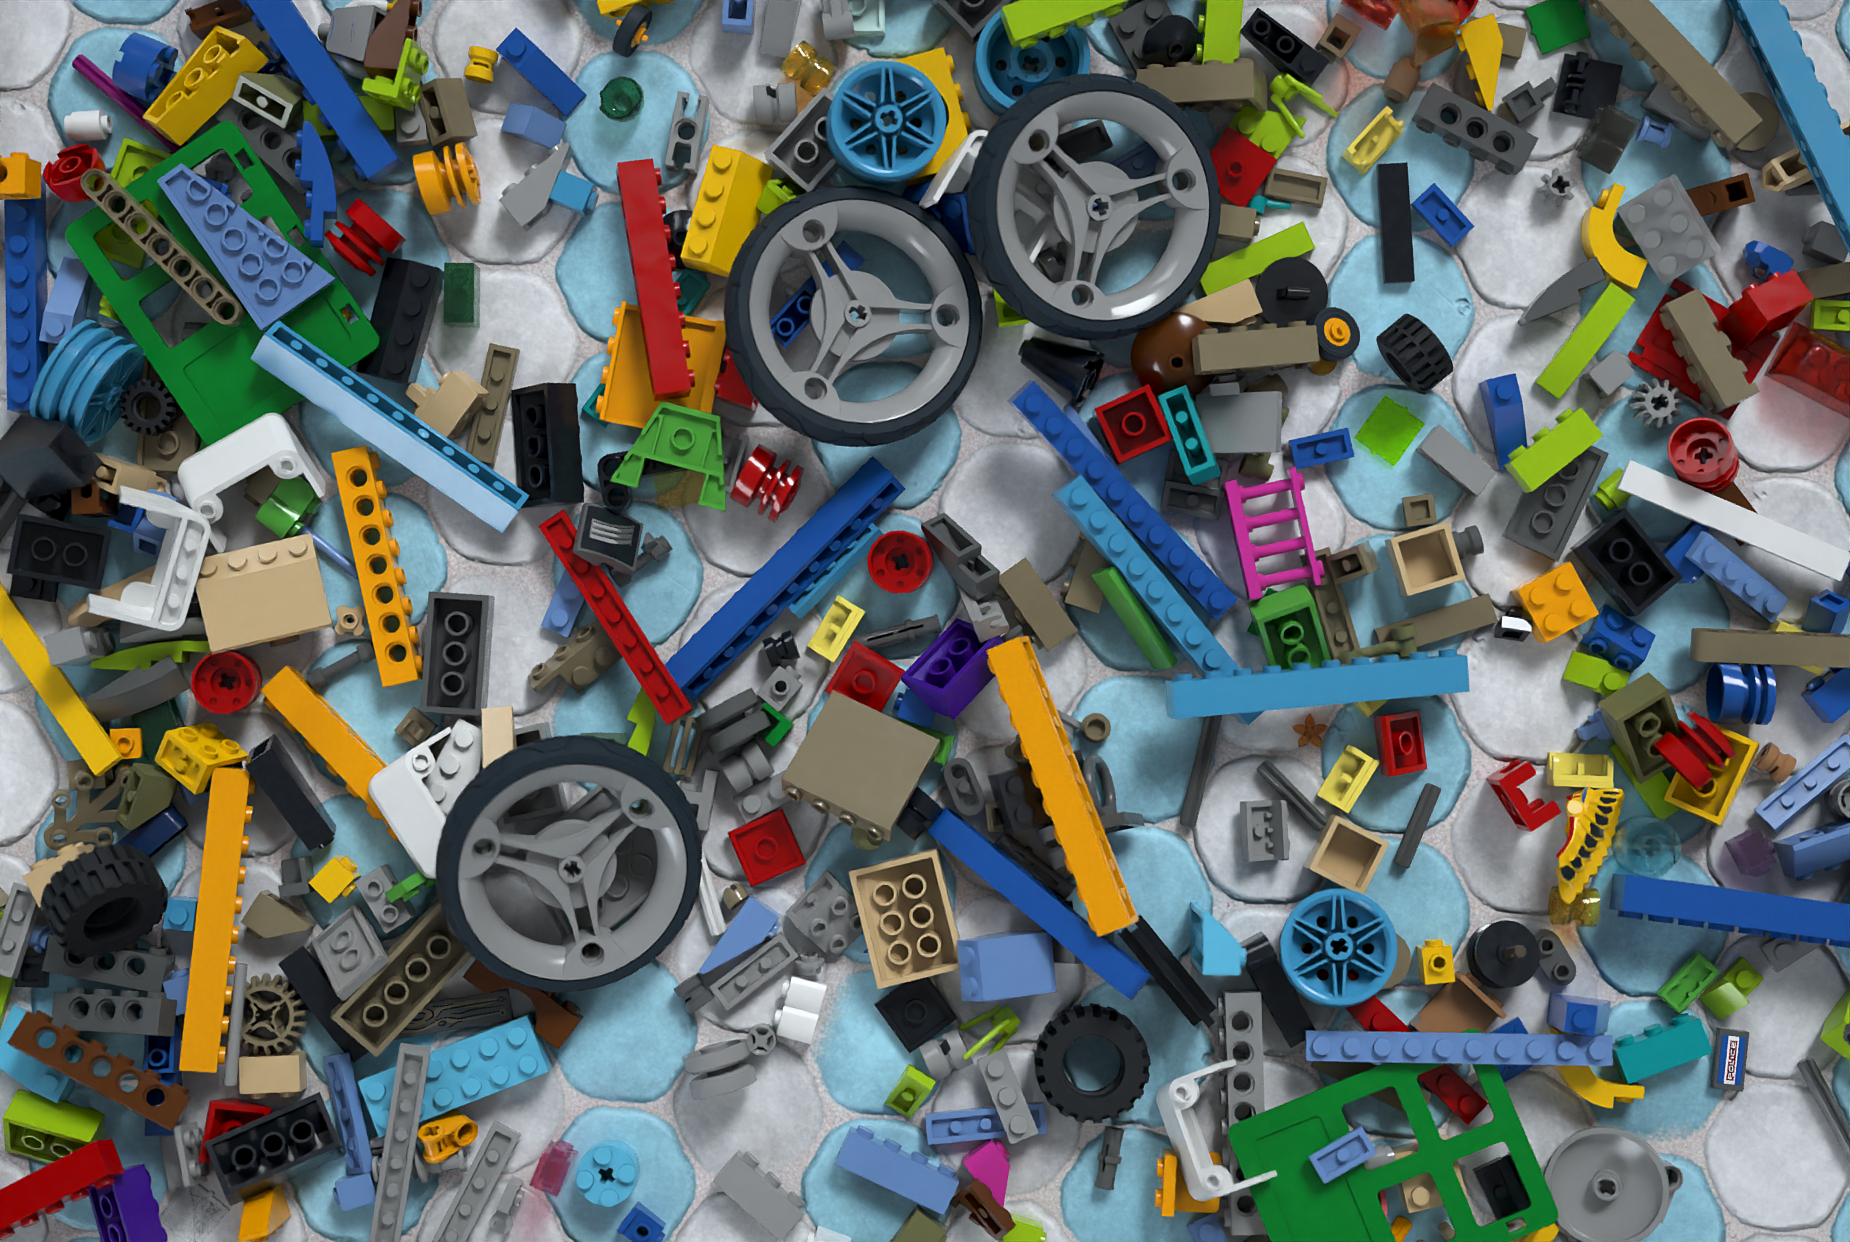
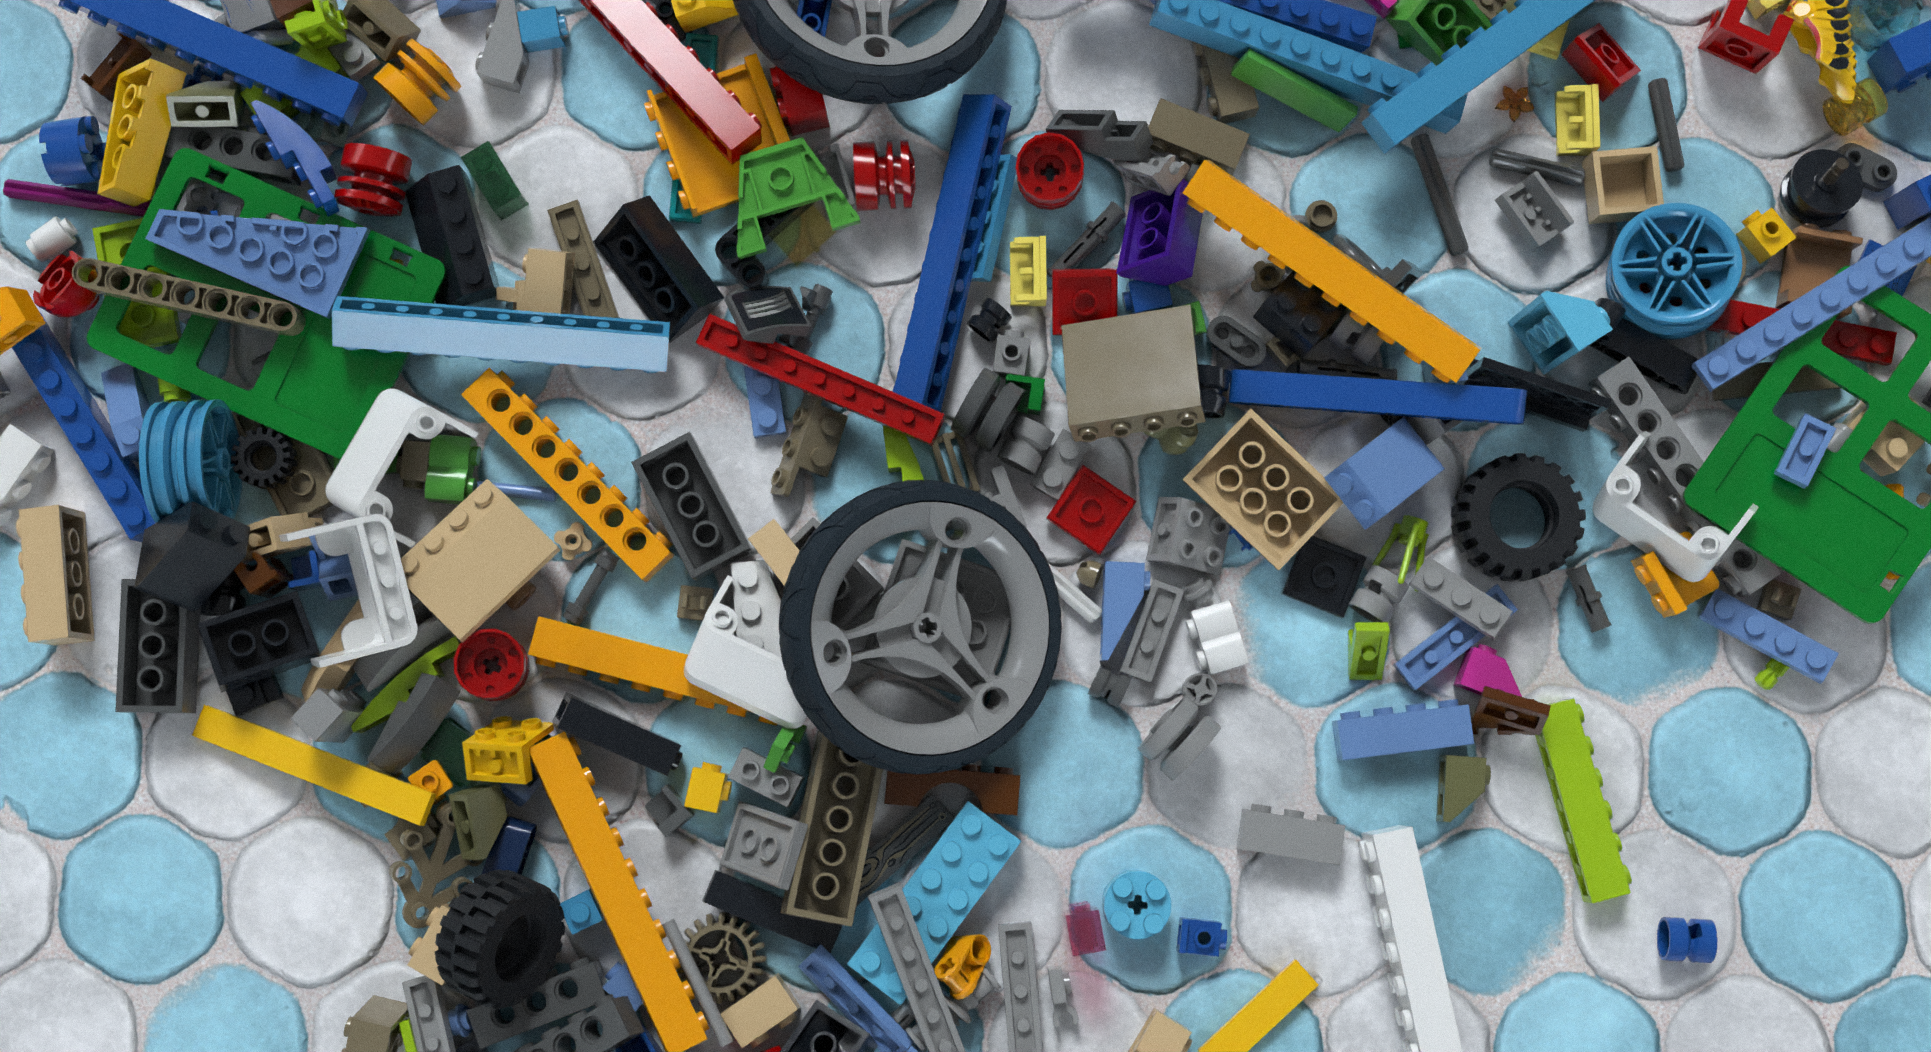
camera: 30 degrees left, 5 degrees down
dark tan slope [241,889,317,939] -> none

